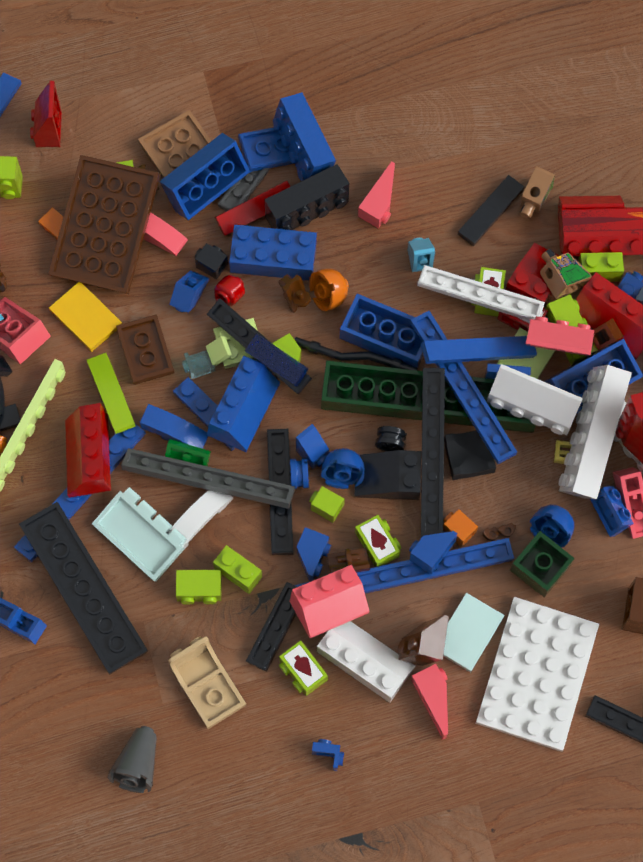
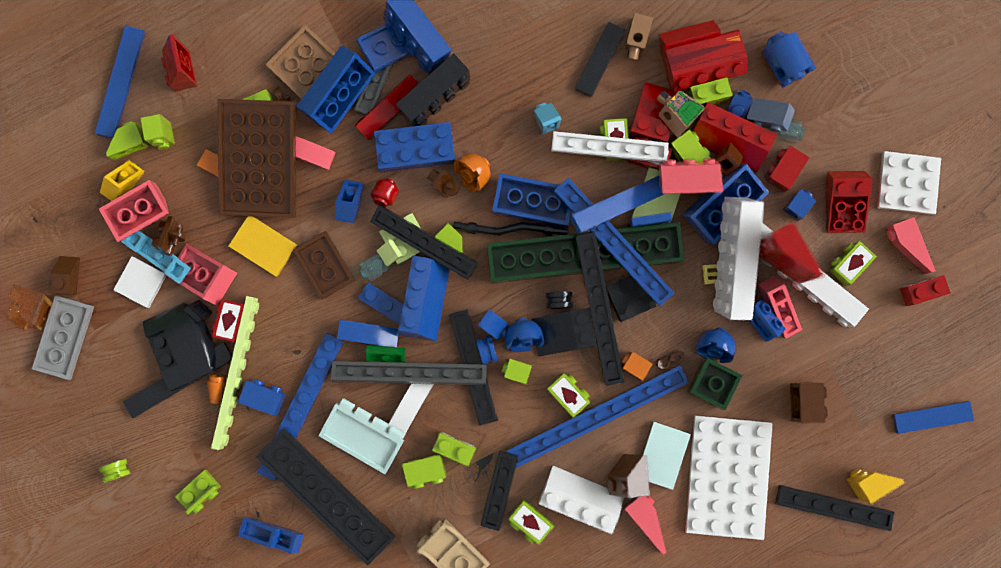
camera: 10 degrees left, 15 degrees up
red slope [65,403,111,498] -> none
lime slope [87,353,136,434] -> none
black brick [194,243,228,280] -> none
clear blue tile [245,333,308,387] -> none
coral slope [290,565,370,638] -> none
blue slope [297,527,332,581] -> none
reddish brown hips [327,548,370,574] -> none
coral slope [358,161,395,229] -> none
blue slope [409,531,458,574] -> none
white slope [487,364,583,435] -> none
none -> brick [211,299,244,342]
none -> blue brick [238,378,286,416]

